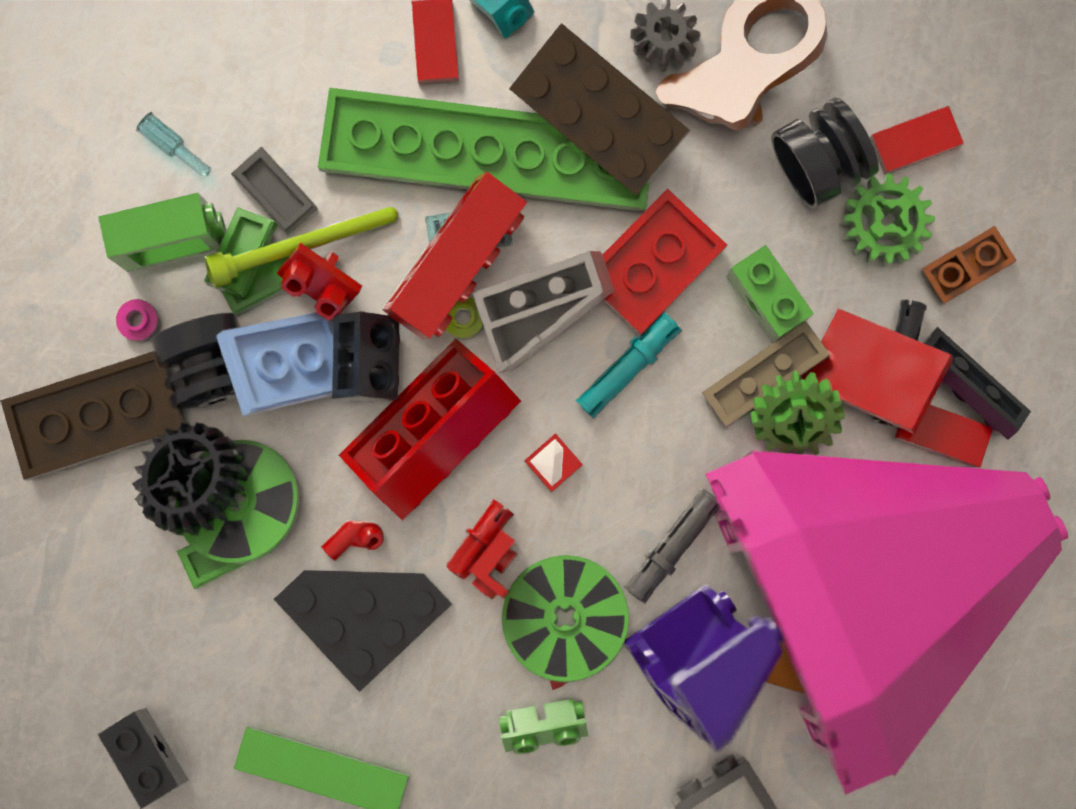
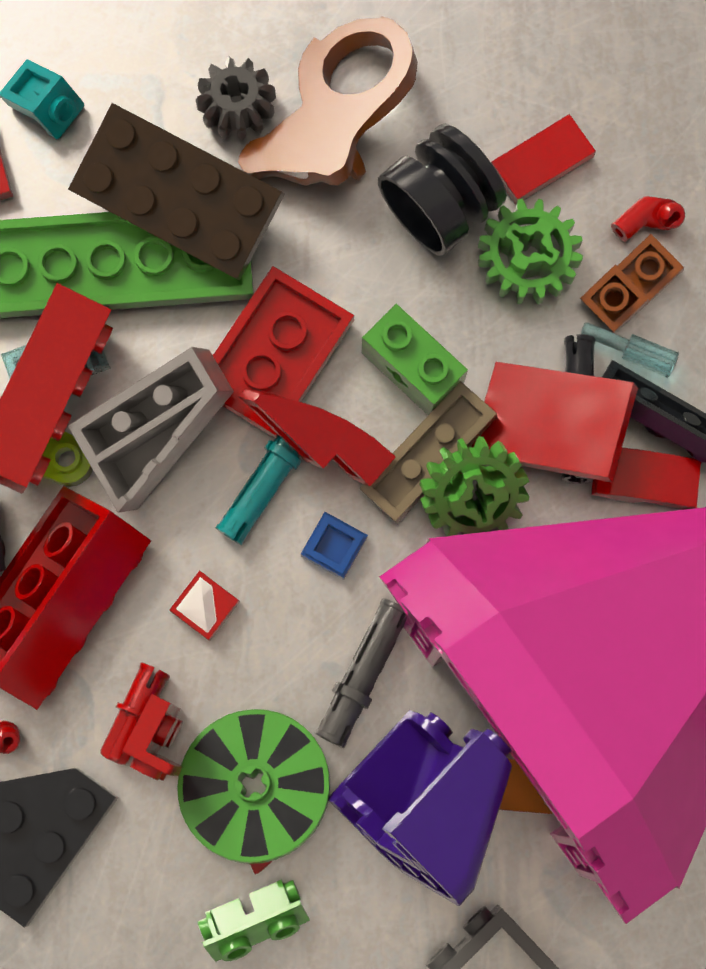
camera: 20 degrees left, 5 degrees down
none -> red slope [238,389,396,486]
none -> blue tile [301,512,368,580]
none -> clear light blue axle [580,322,679,379]
none -> red arm [611,196,685,242]

